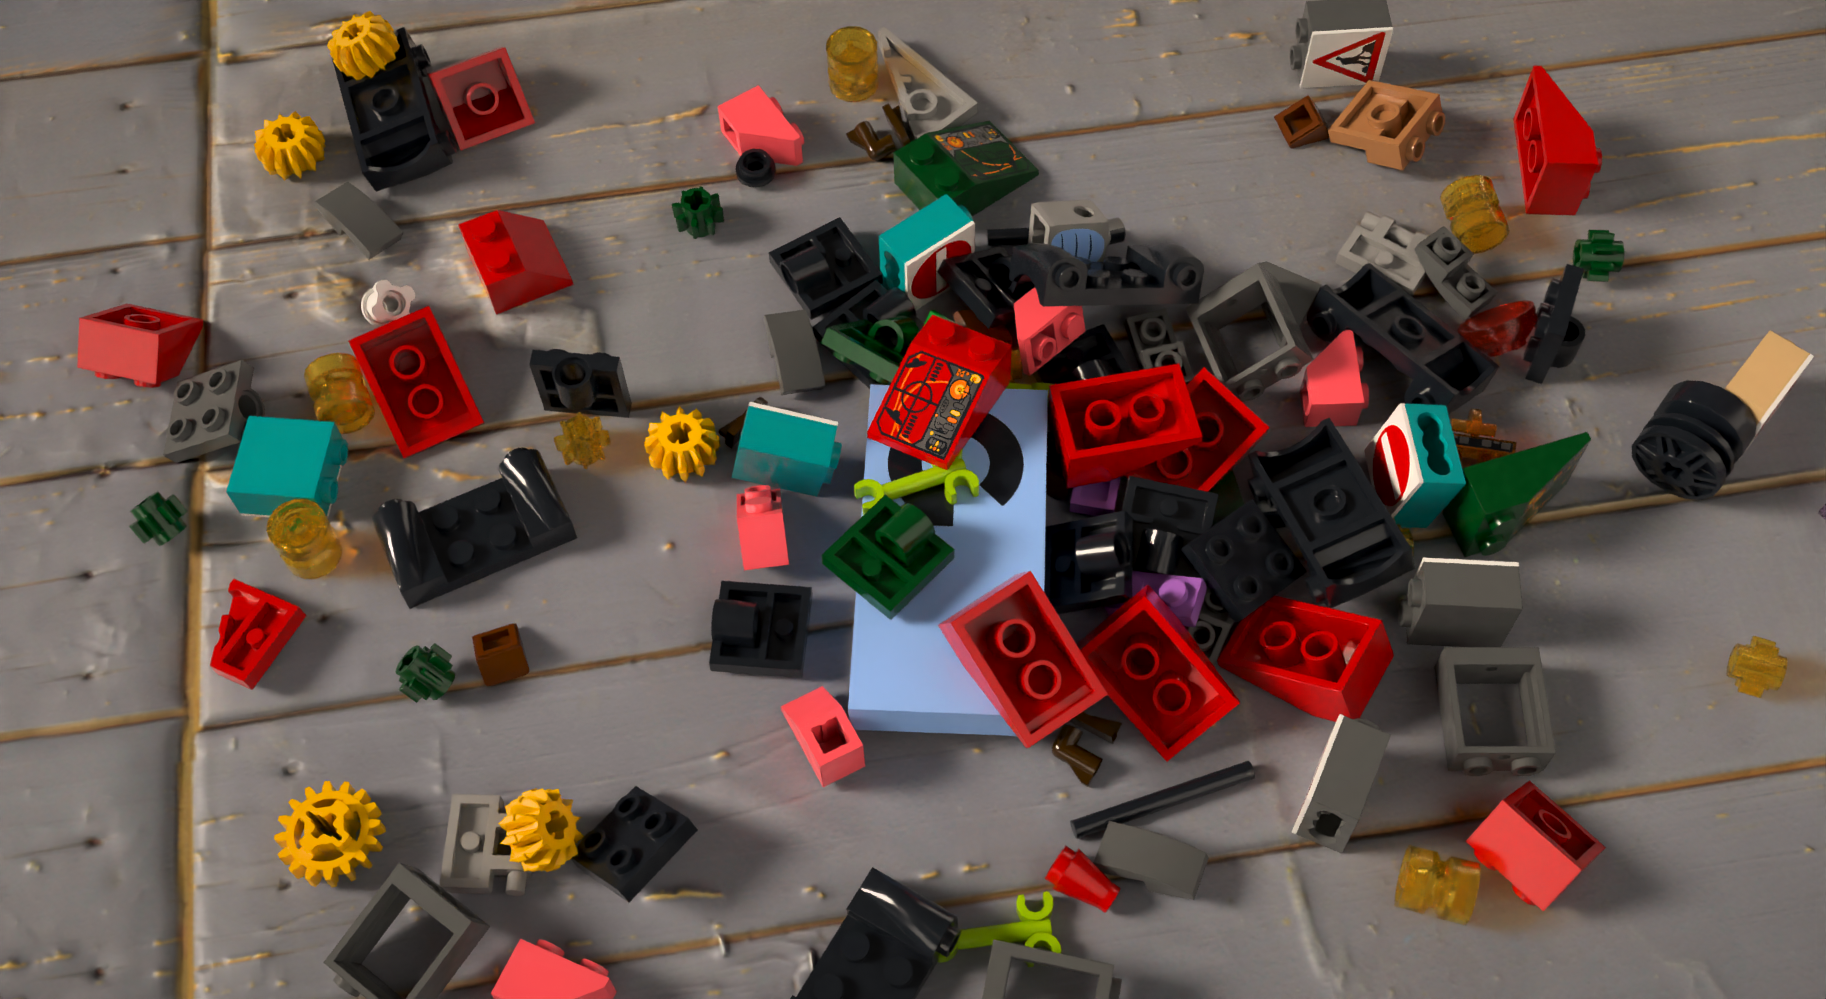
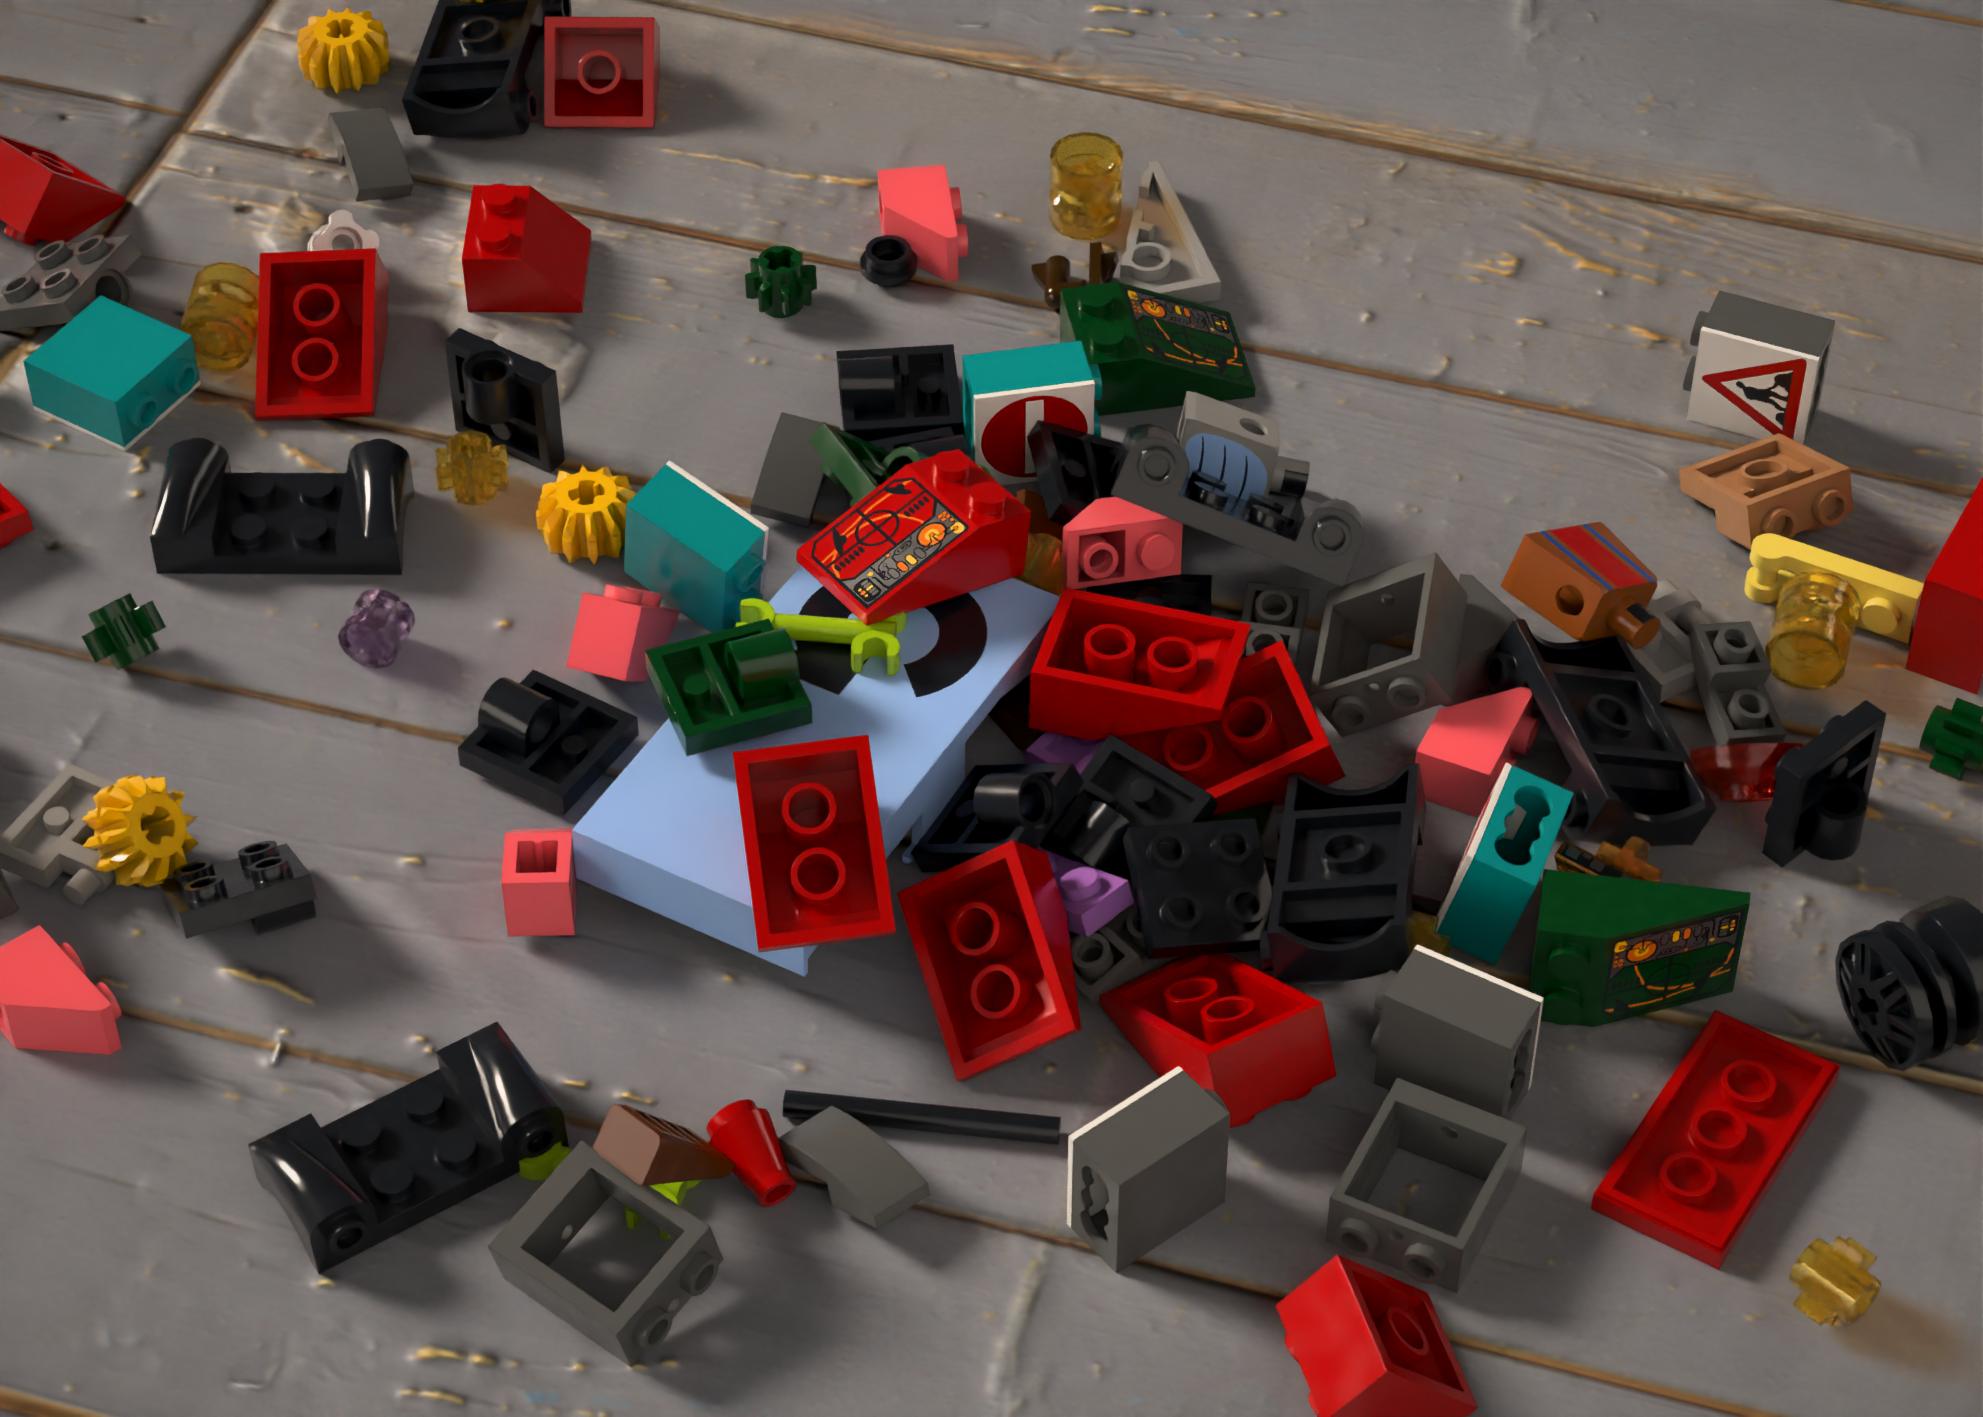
camera: 25 degrees right, 15 degrees down
clear yellow wheel [266,499,343,579] -> none
reddish brown slope [472,623,529,686] -> none
dark brown piece [1052,712,1122,787] -> none
reddish brown slope [1274,95,1329,149] -> none
clear yellow wheel [1394,845,1481,926] -> none
none -> clear purple wheel [338,589,415,669]
none -> reddish brown slope [593,1104,735,1186]
none -> dark orange torso [1501,522,1661,649]
none -> red tile [1591,1010,1840,1270]
none -> light yellow plate [1744,533,1924,644]

